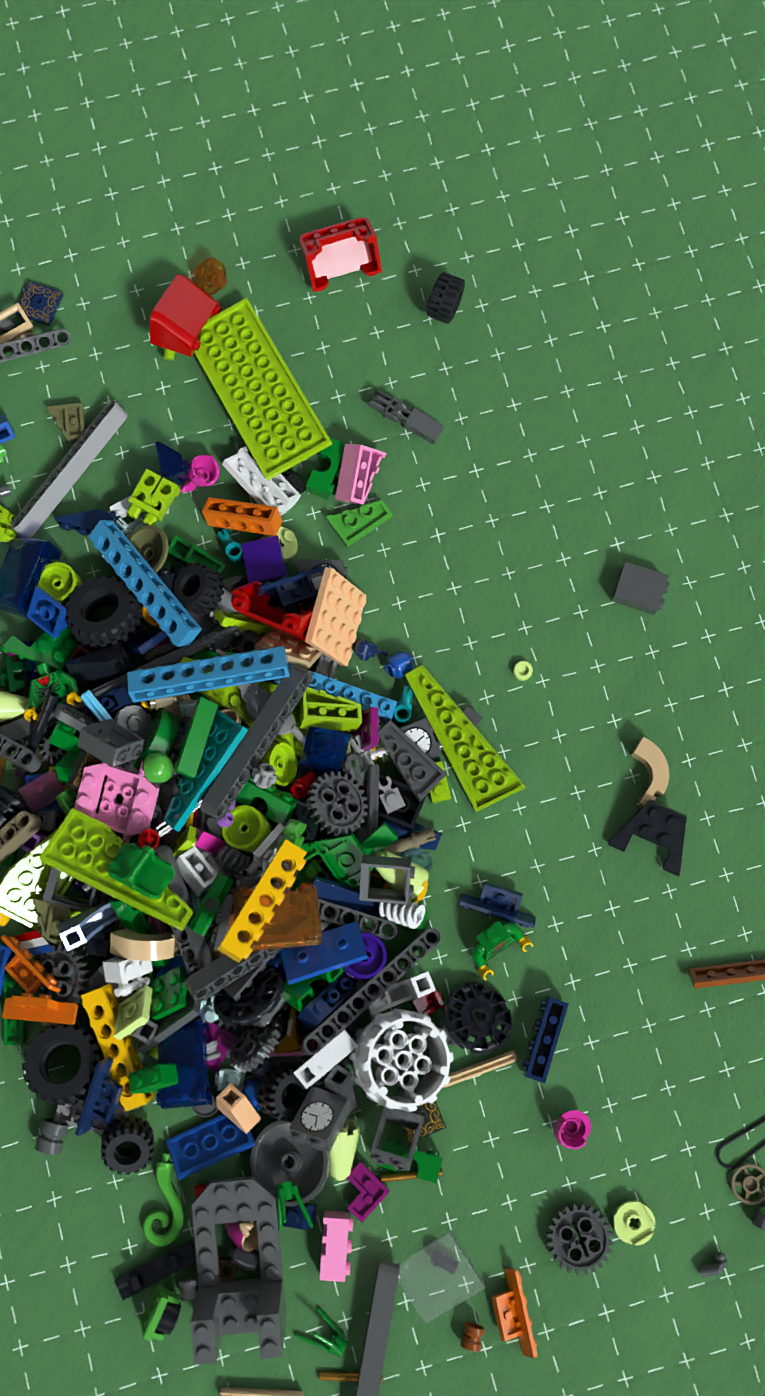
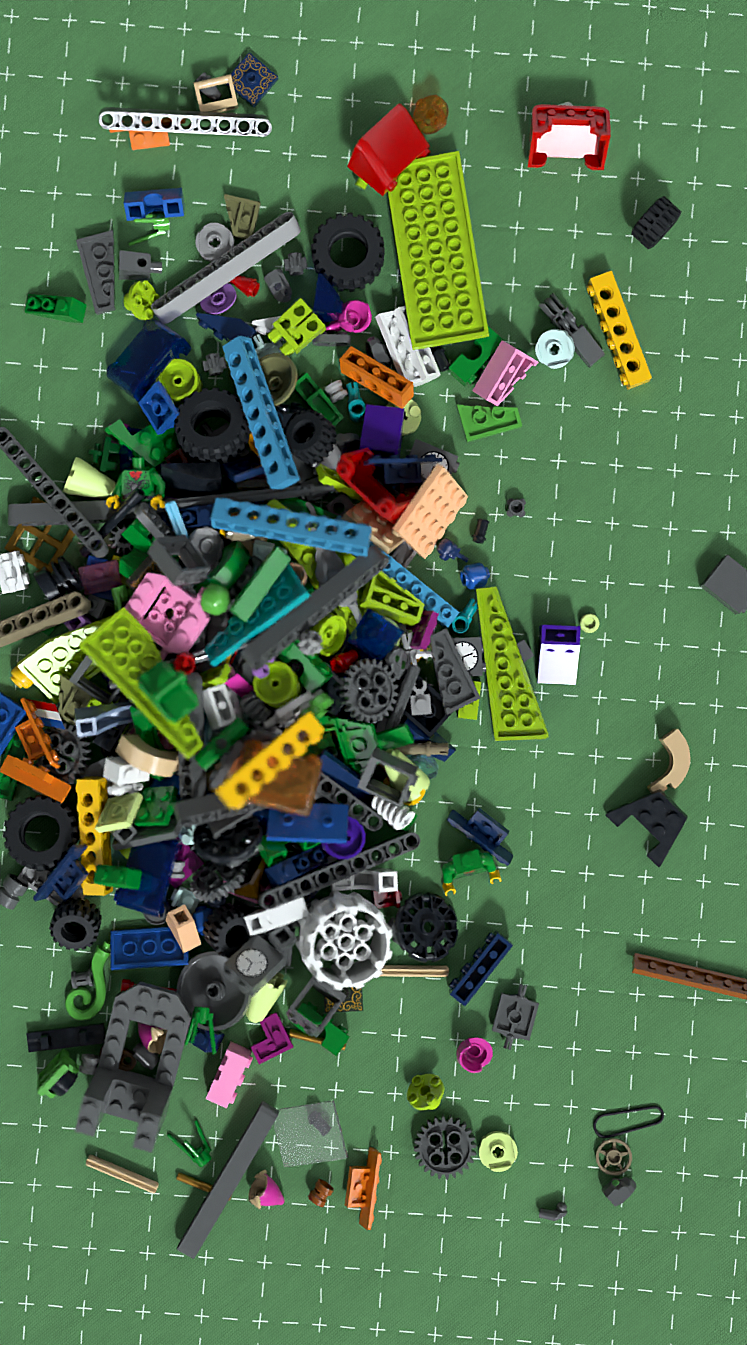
camera: 15 degrees right, 10 degrees up
none -> dark grey bush [71,969,94,989]
none -> light grey plate [196,223,234,262]
none -> medium lavender dish [200,283,236,314]
none -> dark grey gear [202,353,227,376]
none -> red cone [230,275,260,297]
none -> hat [248,1170,285,1209]
none -> dark grey rock [264,269,292,303]
none -> dark grey gear [284,253,307,276]
none -> black tyre [311,212,385,292]
none -> dark grey plate [313,331,351,346]
none -> light grey wheel [324,380,348,403]
none -> dark grey rock [366,336,392,367]
none -> lime plate [407,1074,444,1110]
none -> black pin [471,519,490,544]
none -> dark grey plate [492,984,539,1050]
none -> dark grey plate [507,498,526,518]
none -> light aqua plate [535,329,575,369]
none -> slope [537,625,581,685]
none -> yellow brick [586,271,652,390]

